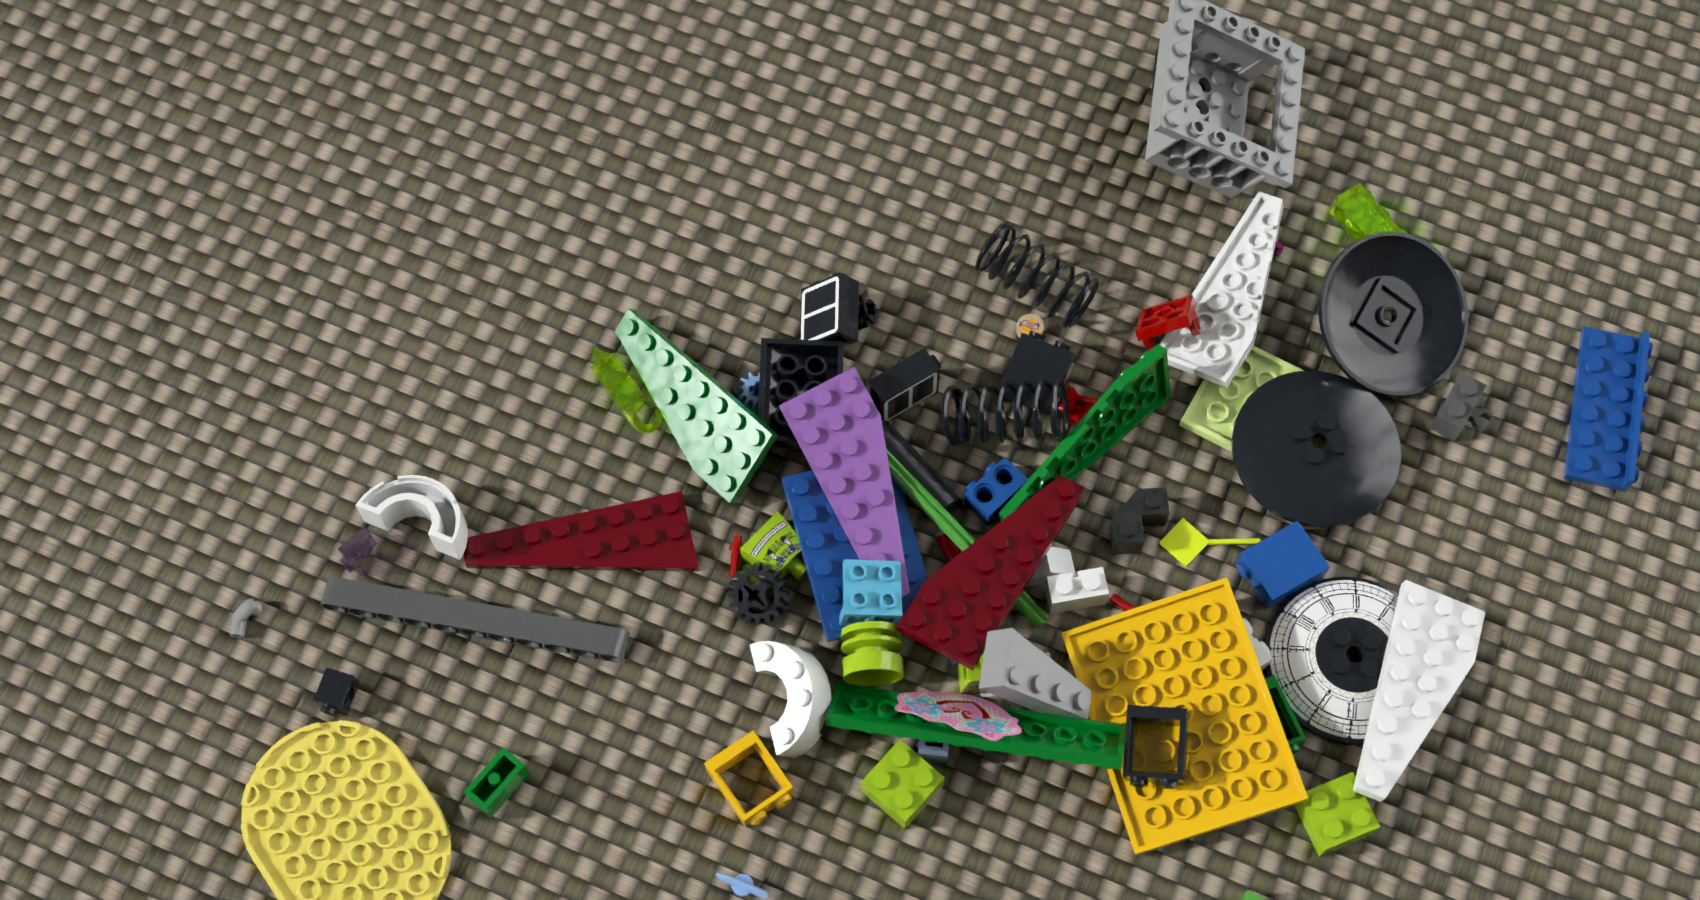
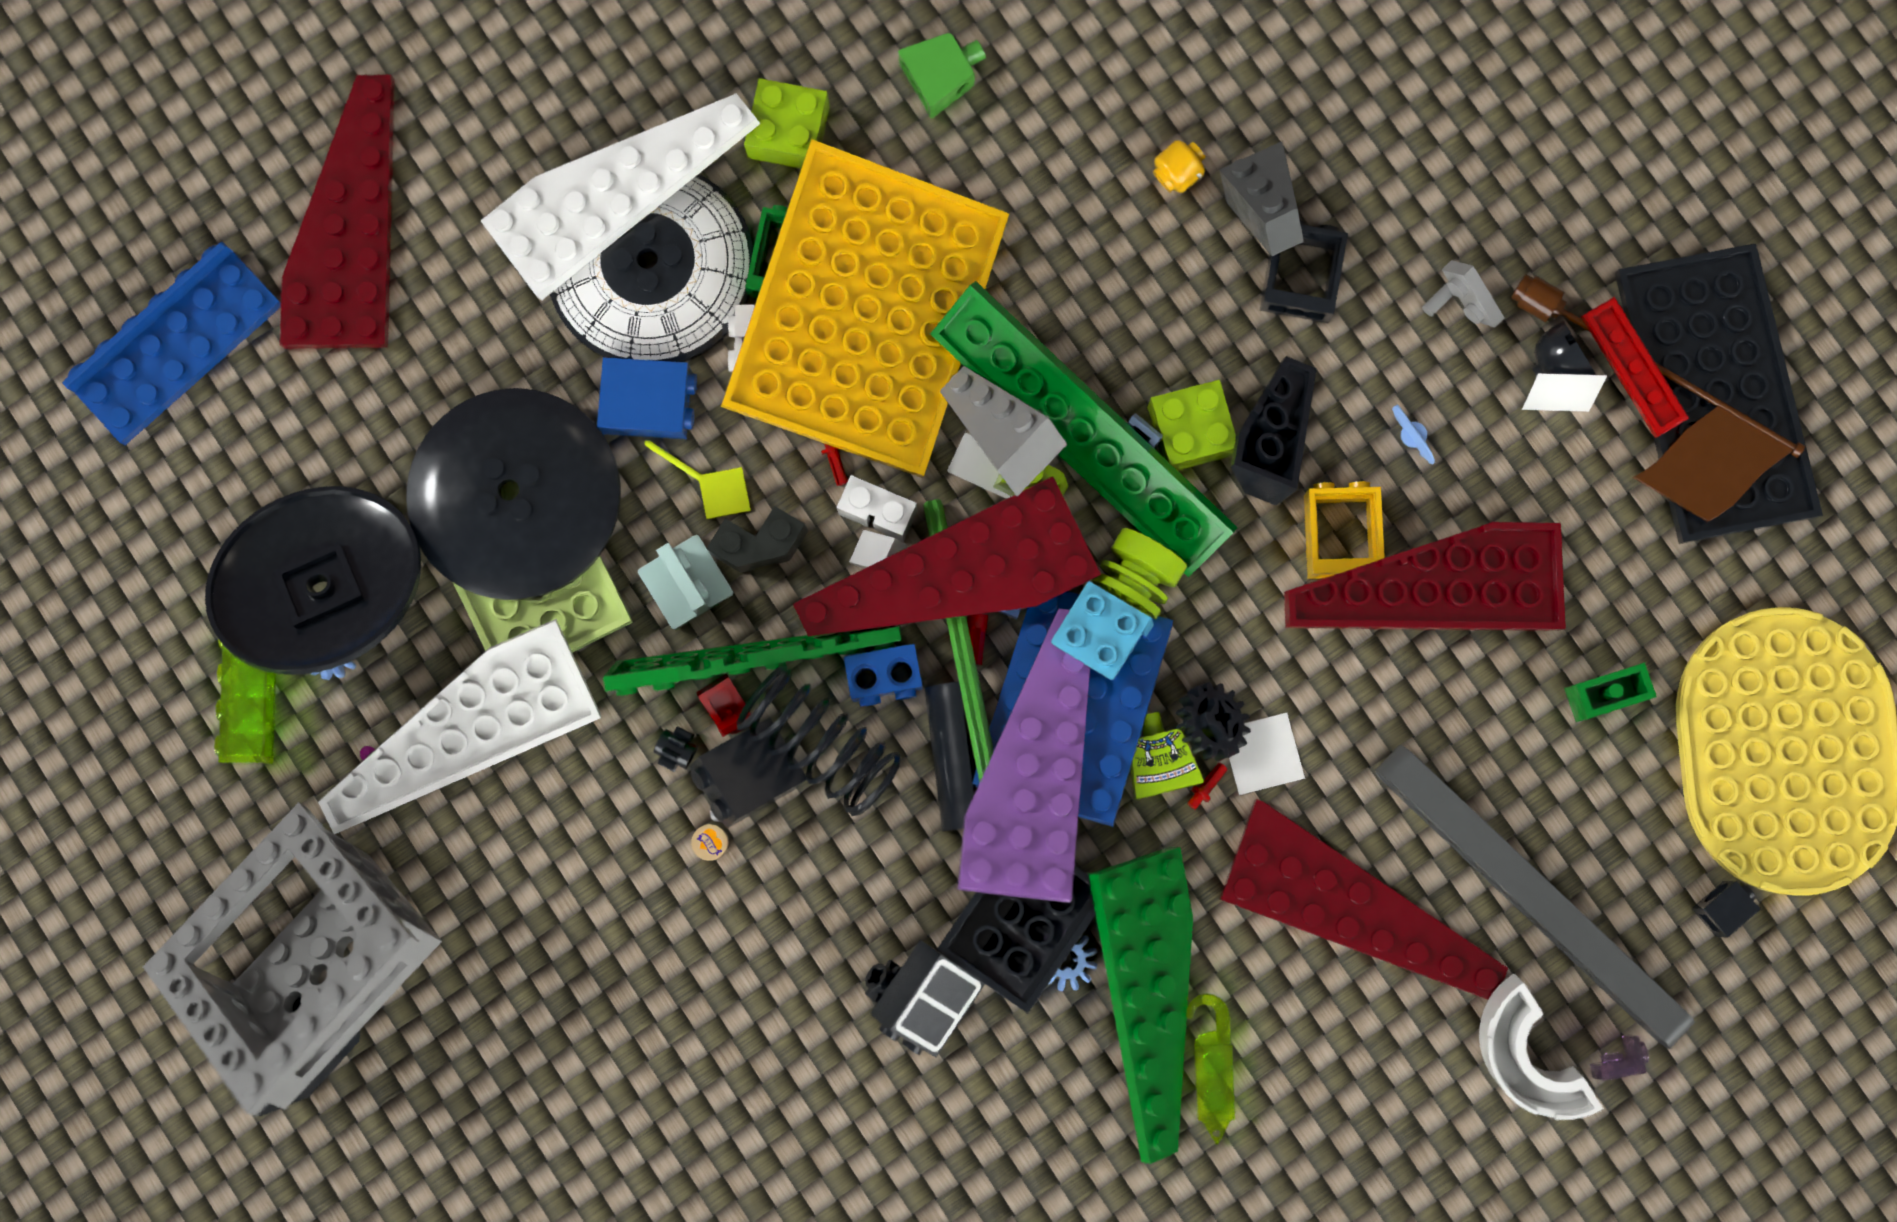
camera: 145 degrees left, 15 degrees up
light grey arm [230,599,263,638] -> none
white brick [750,641,831,758] -> none
black brick [868,348,941,421] -> none
sticker [894,690,1022,741] -> none
black piece [975,222,1099,329] -> none
black window [1123,705,1189,789] -> none
red piece [1135,295,1201,350] -> none
dark grey brick [1429,372,1494,441] -> none
none -> dark red wing [280,74,395,349]
none -> light aqua bracket [638,535,733,630]
none -> black gear [653,726,698,772]
none -> white sticker [1229,713,1305,795]
none -> black wedge [1231,356,1317,505]
none -> dark red wing [1284,522,1566,631]

